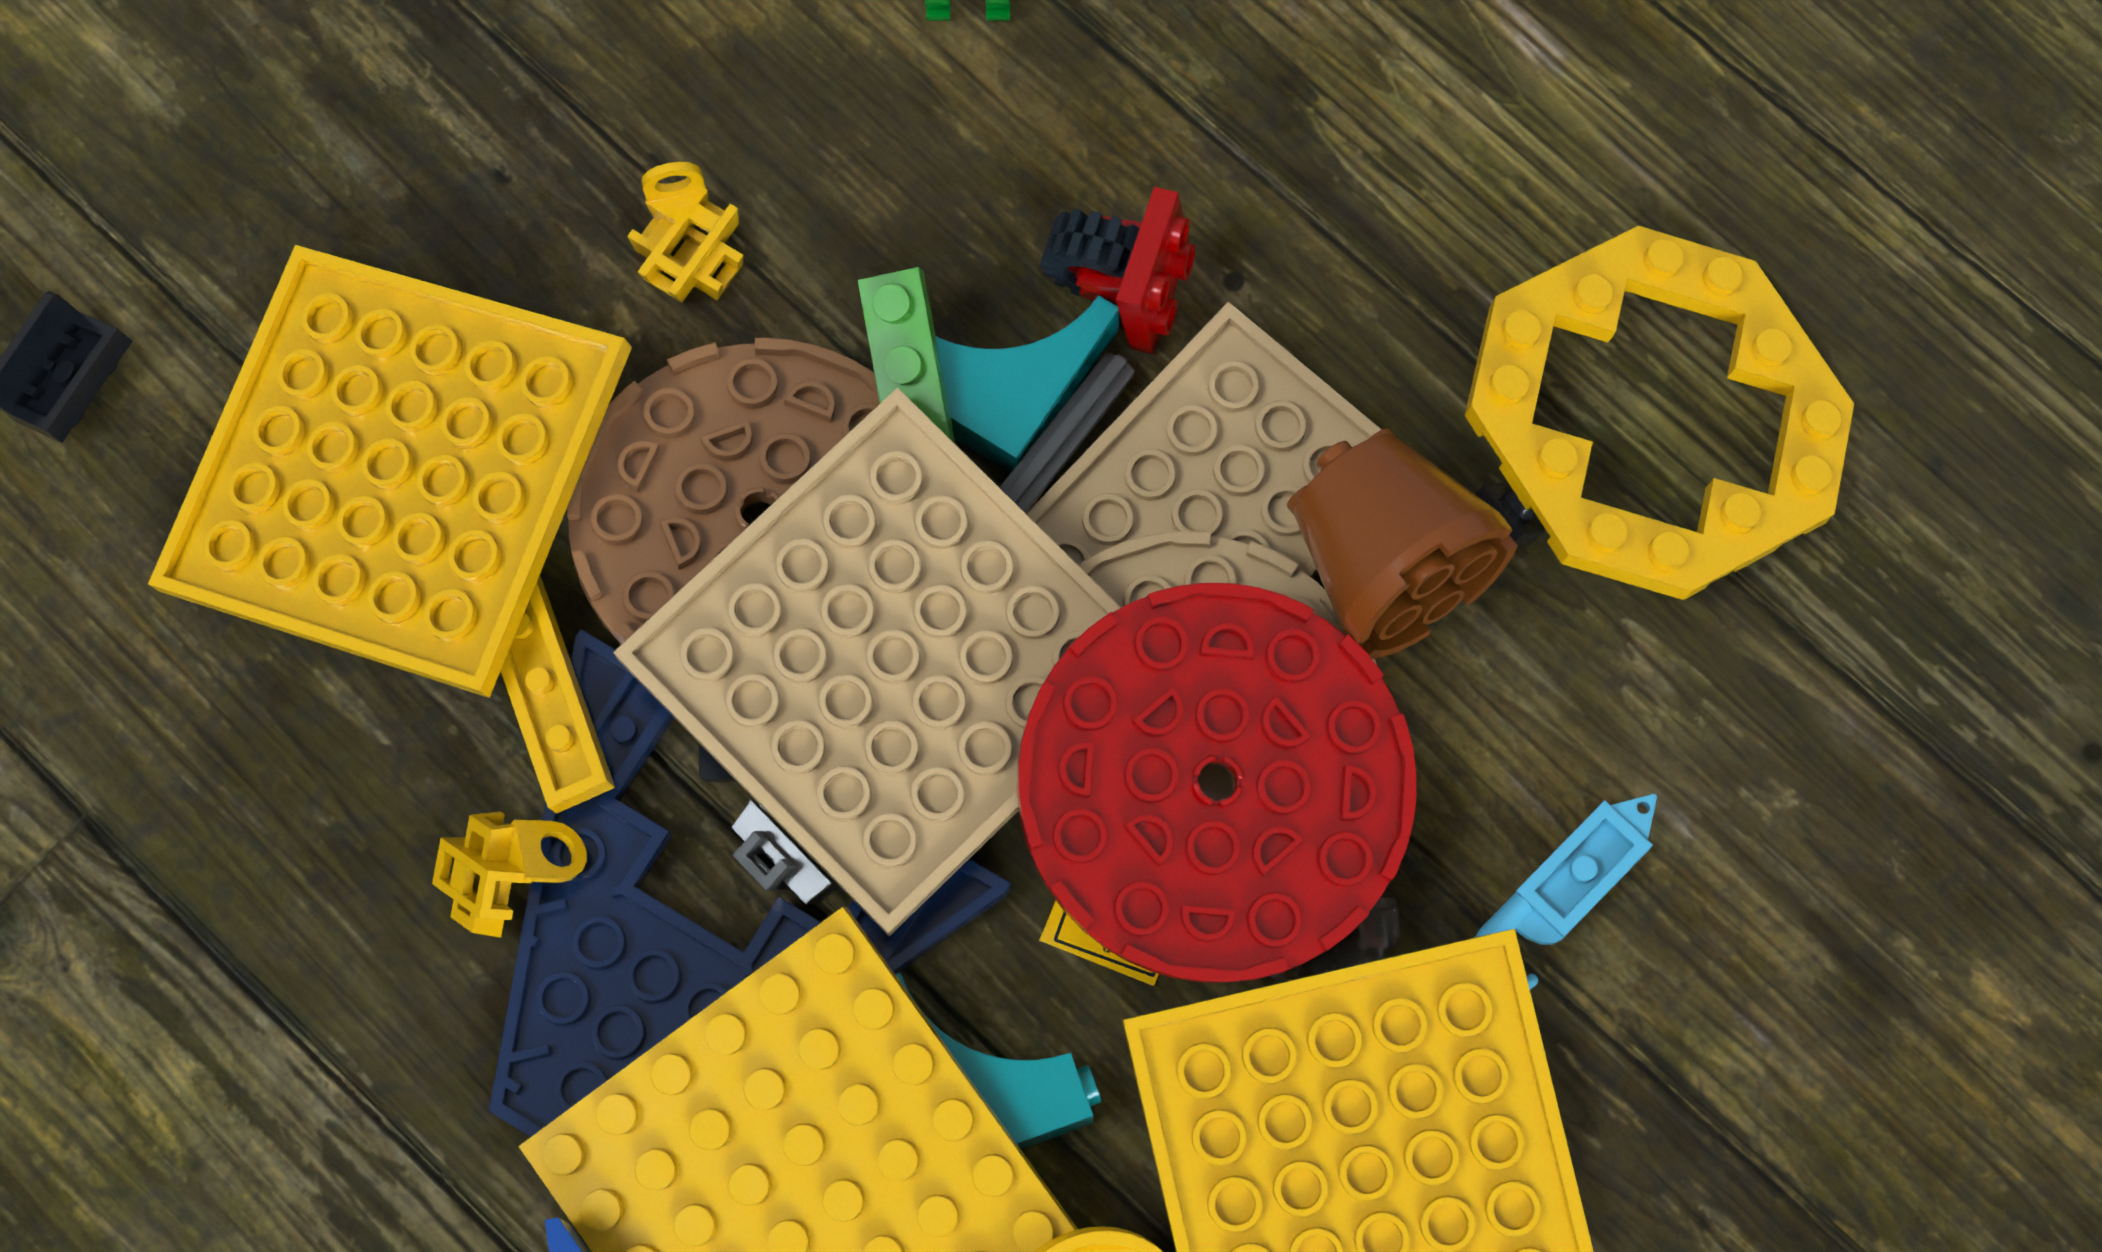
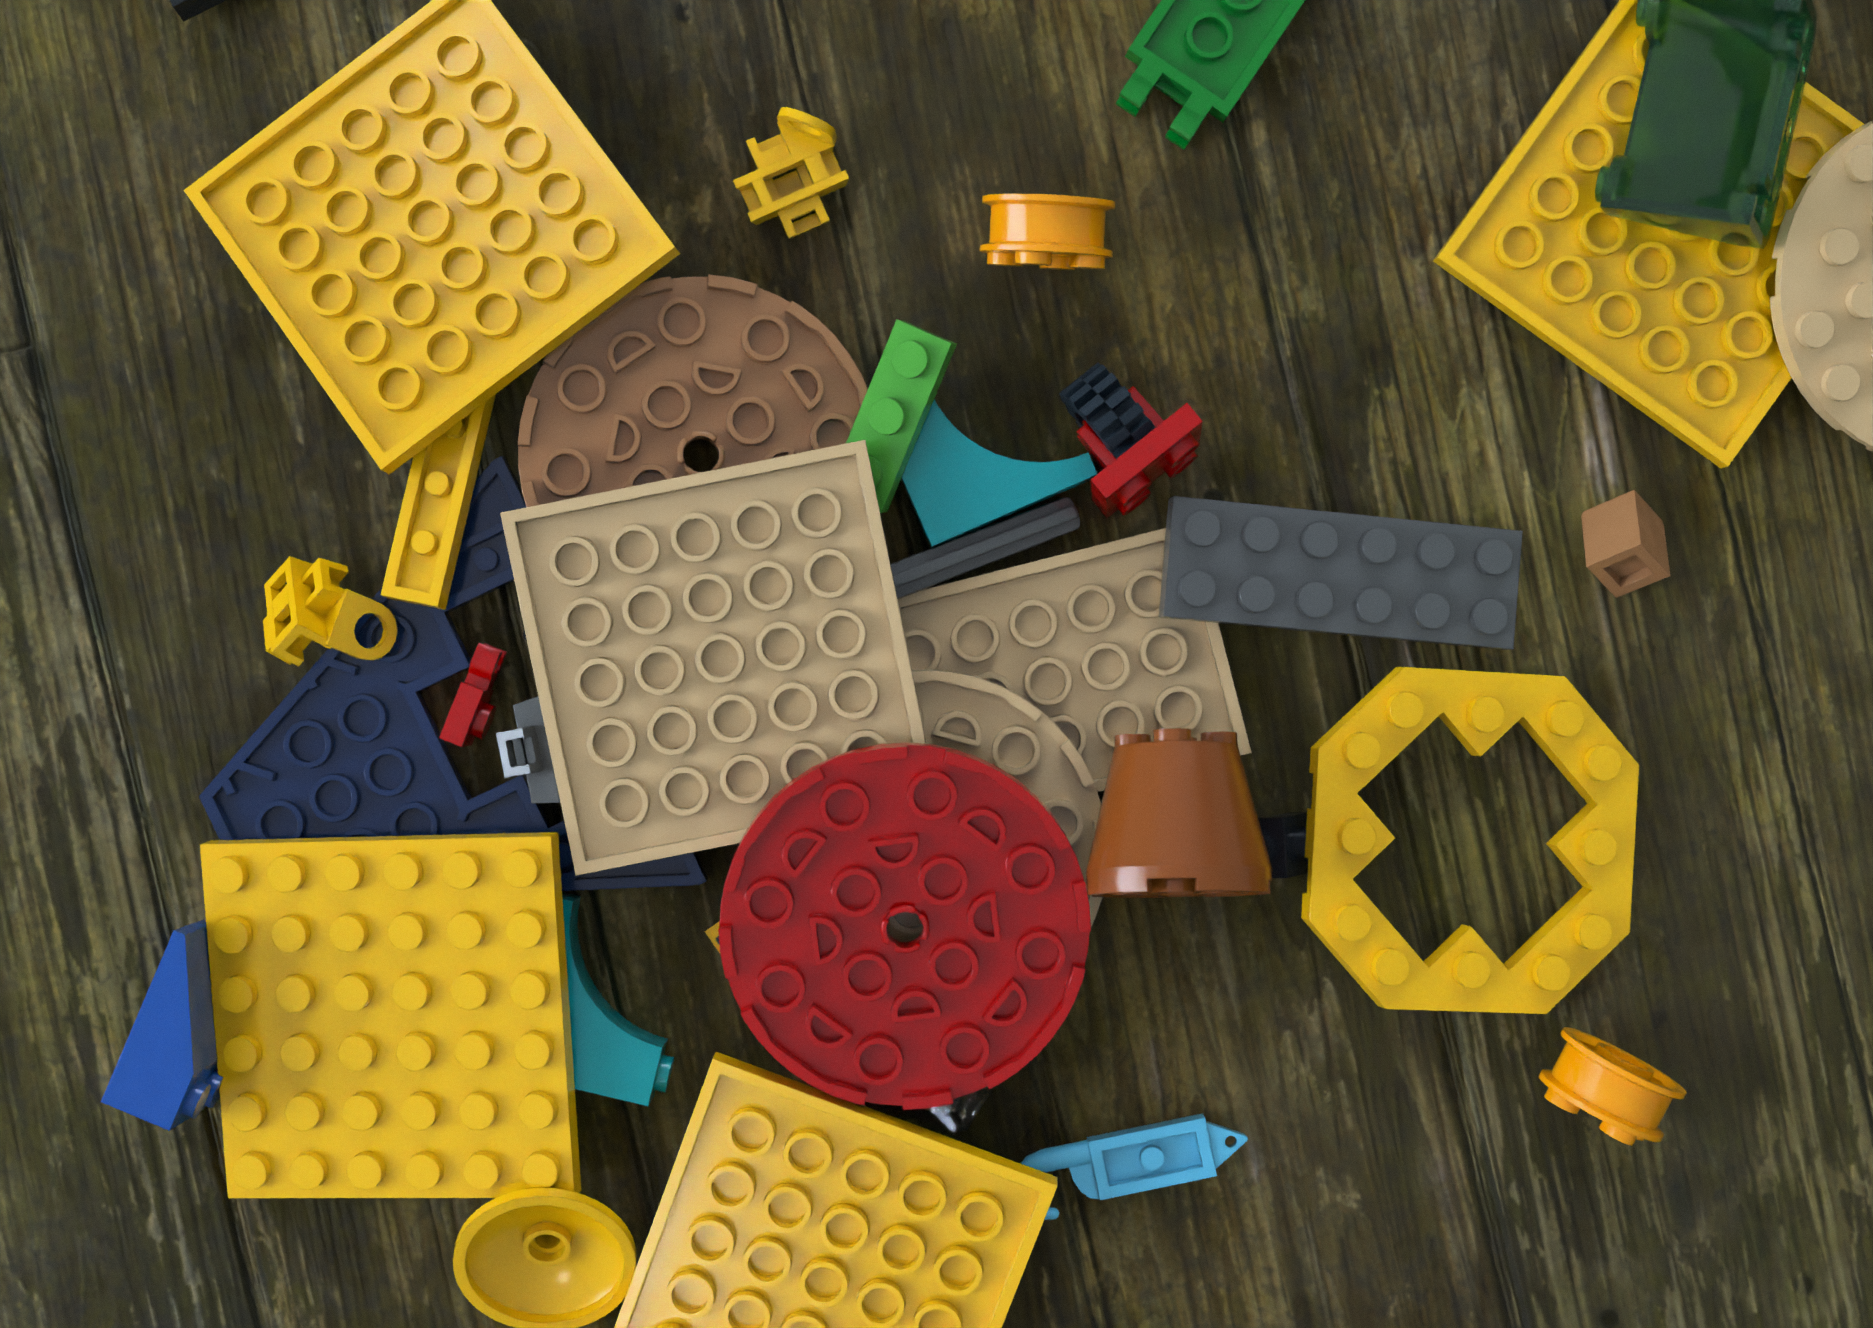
camera: 30 degrees right, 15 degrees up
none -> red plate [439,643,507,747]
none -> light orange wheel [980,194,1115,270]
none -> dark grey plate [1159,496,1523,650]
none -> light orange wheel [1538,1027,1687,1146]
none -> medium nougat panel [1581,490,1670,598]

